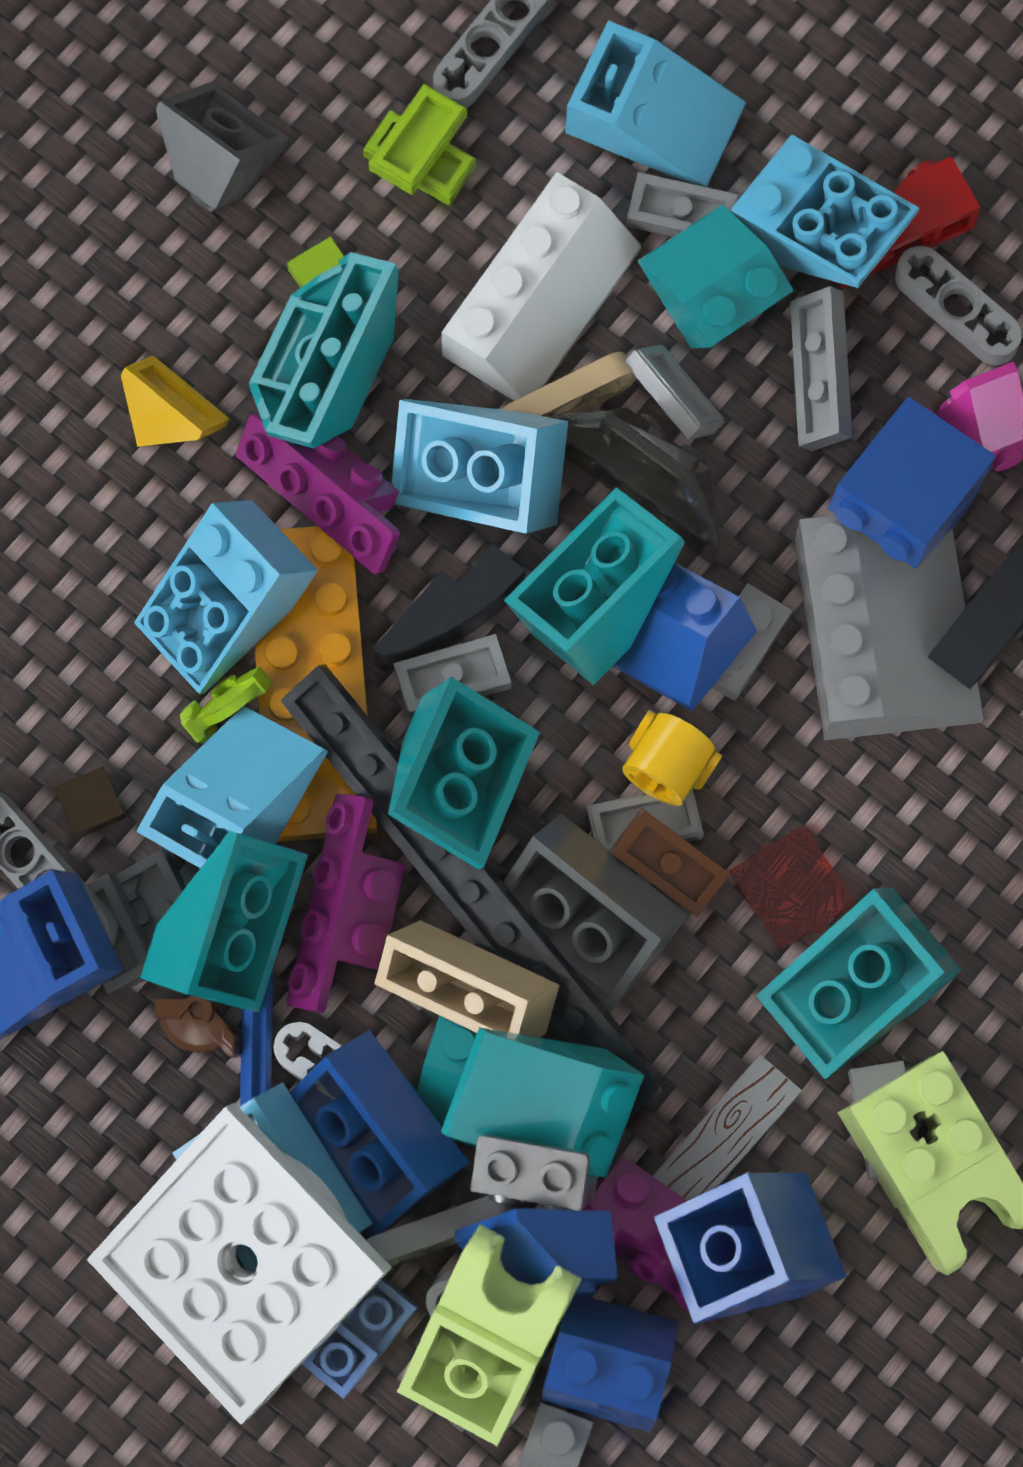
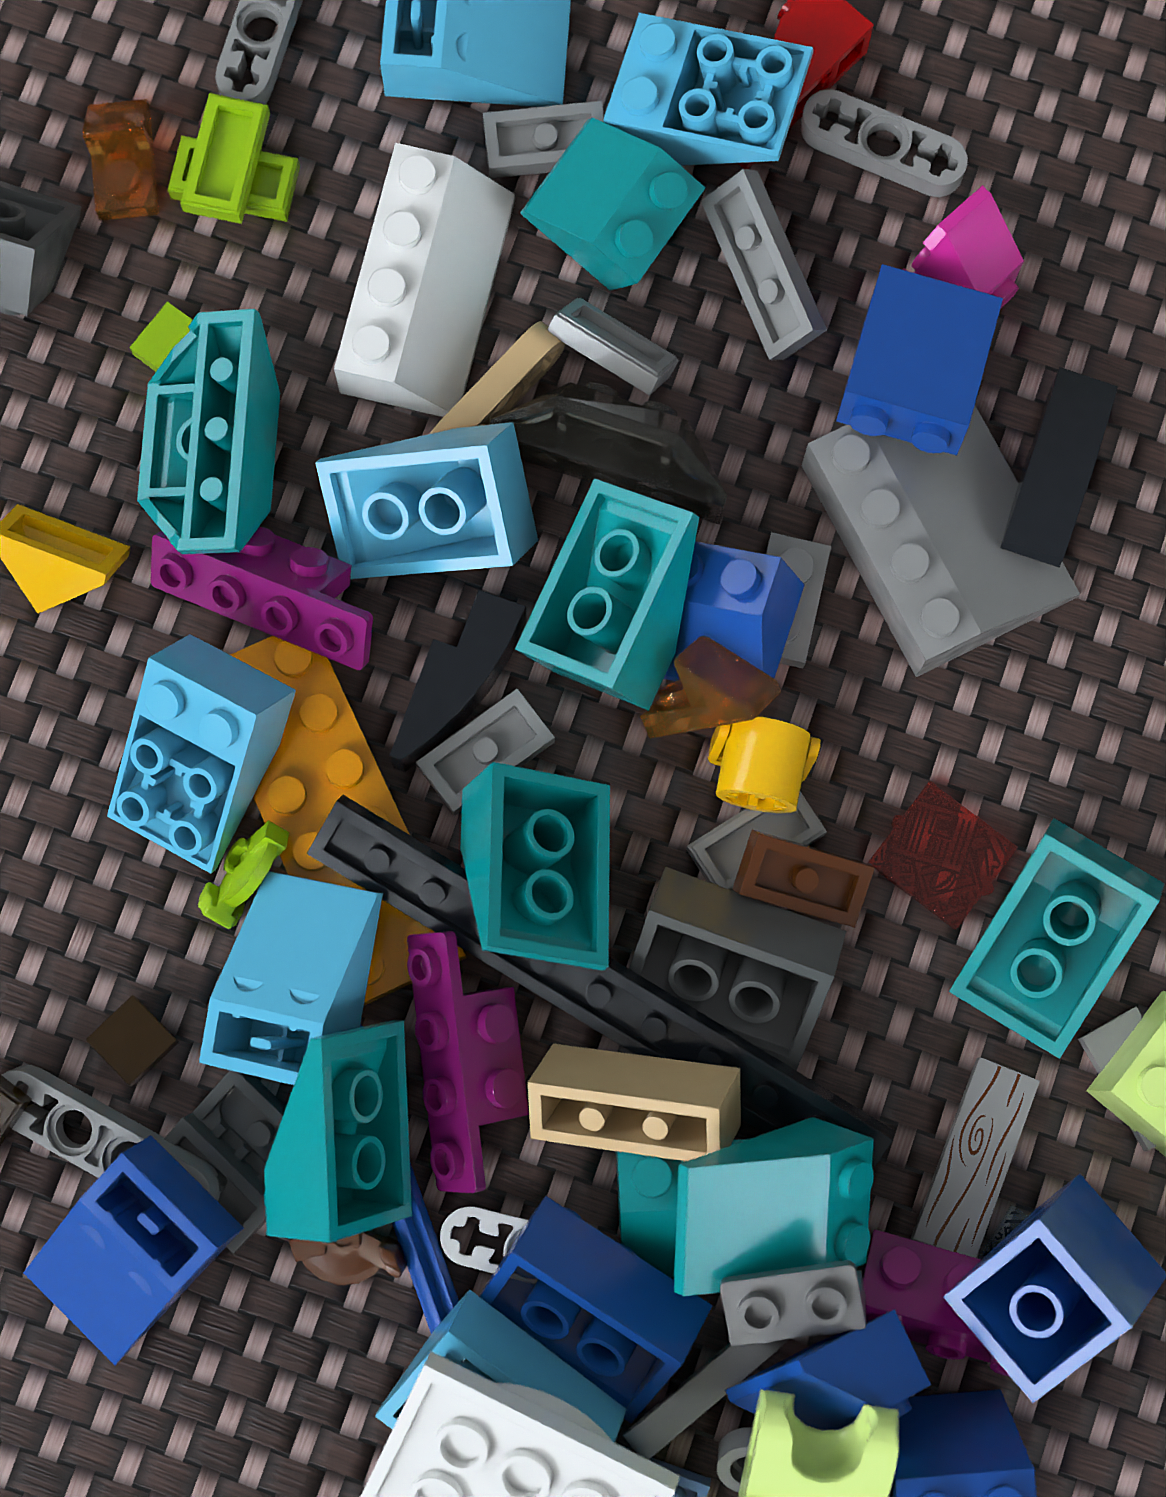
camera: 20 degrees left, 5 degrees up
none -> clear orange slope [83,99,159,221]
none -> clear orange slope [640,636,781,739]

